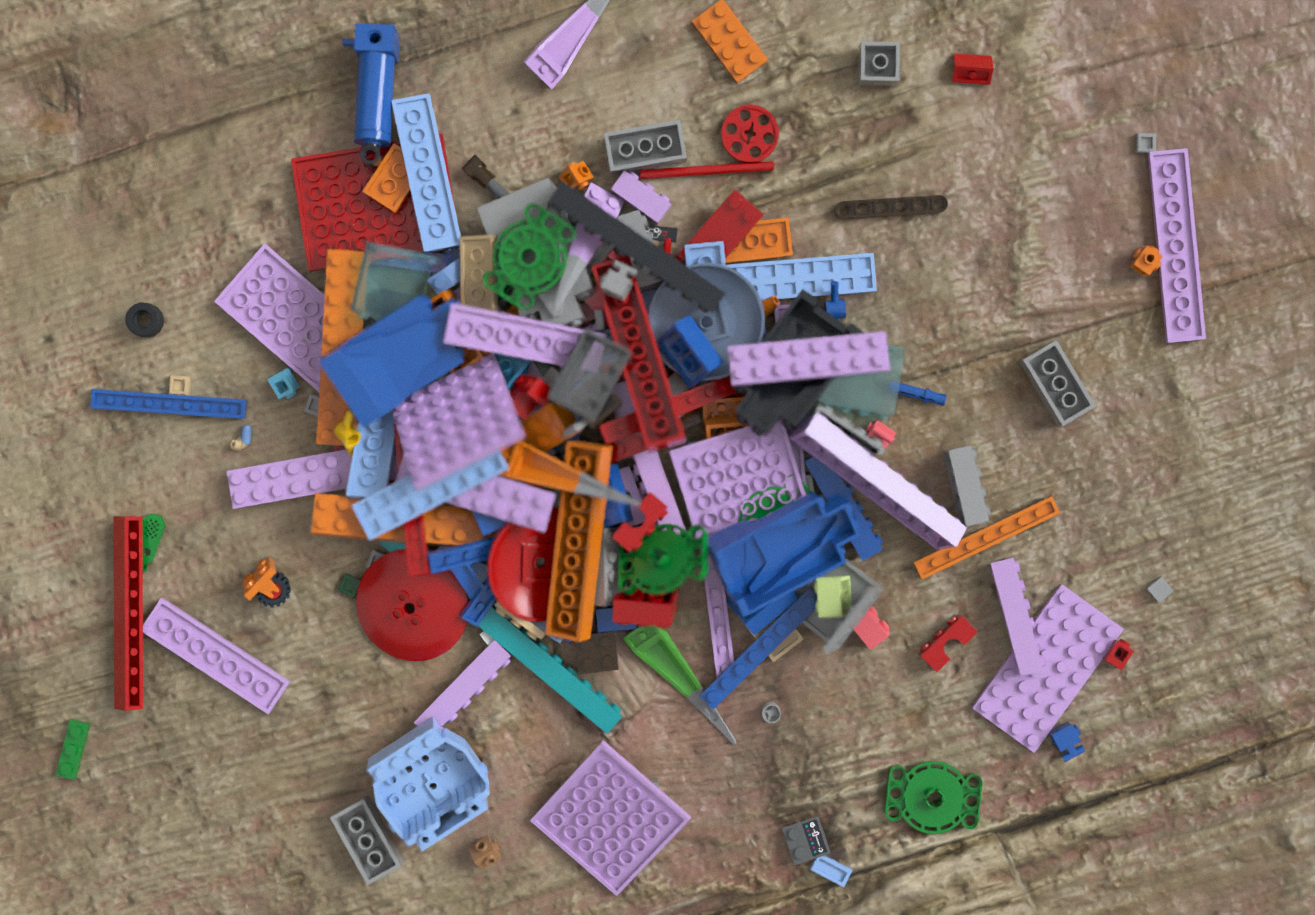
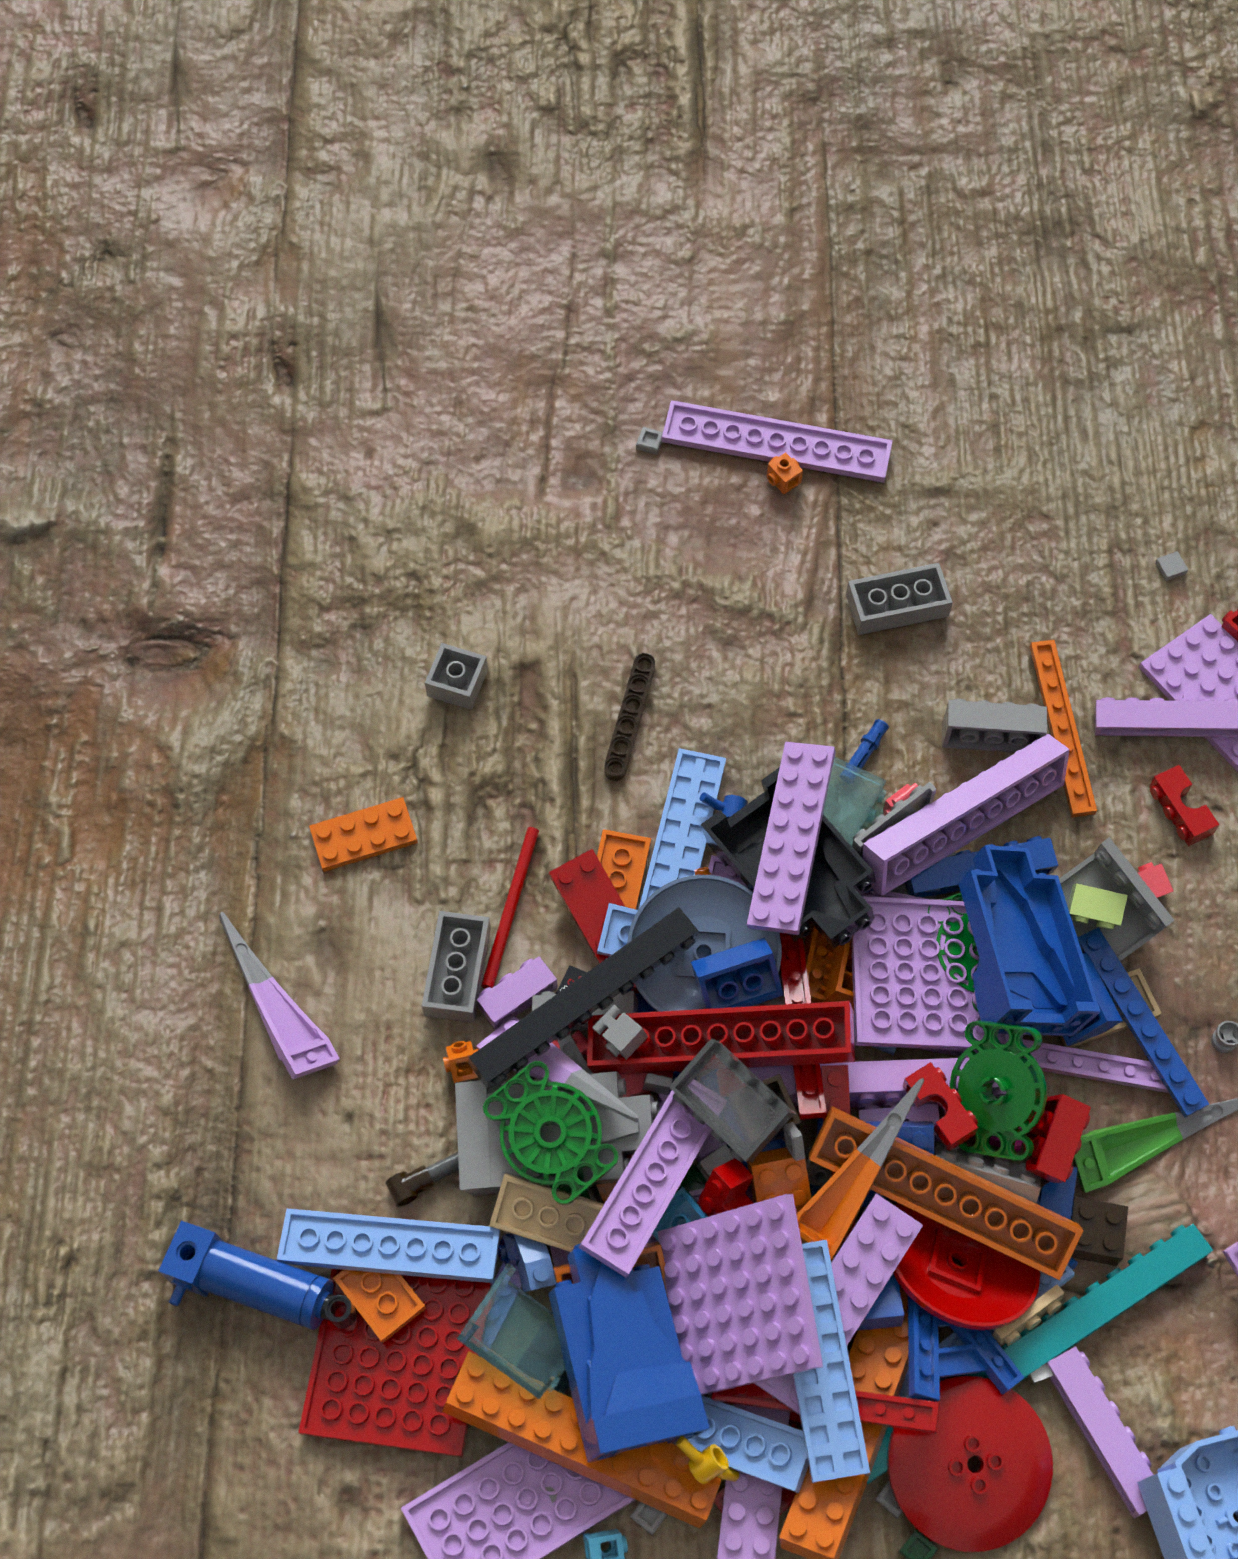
camera: 70 degrees left, 25 degrees down
red wedge [721,105,779,163] -> none
red panel [952,53,994,85] -> none

